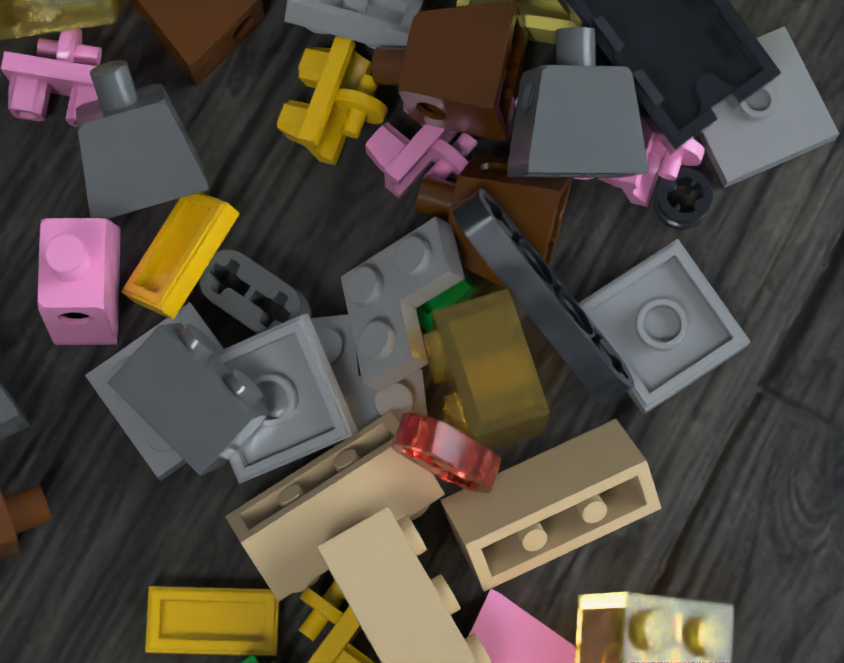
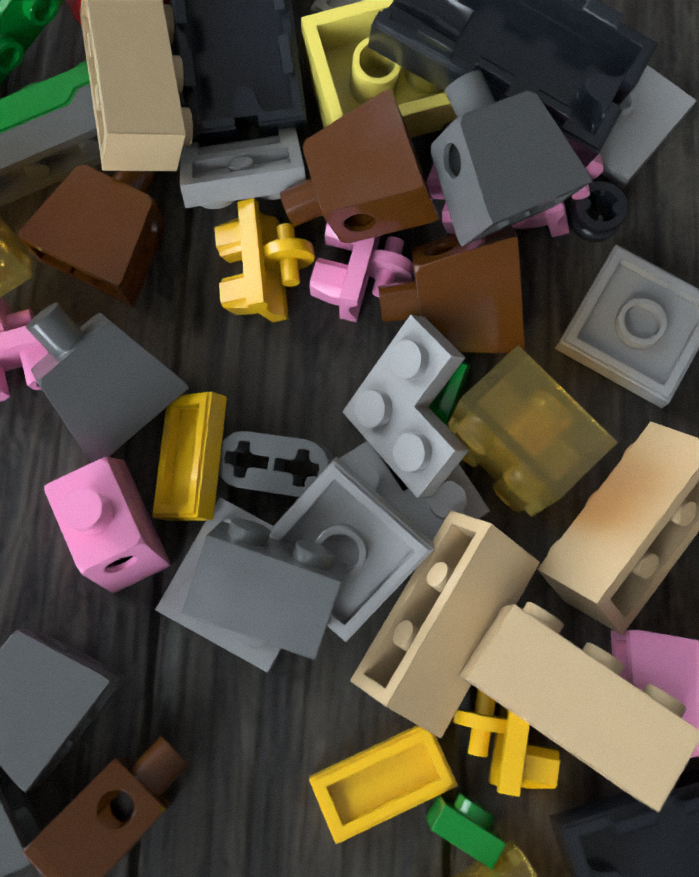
camera: 25 degrees left, 0 degrees up
clear red beam [391,413,502,493] -> none
black beam [453,188,634,406] -> none

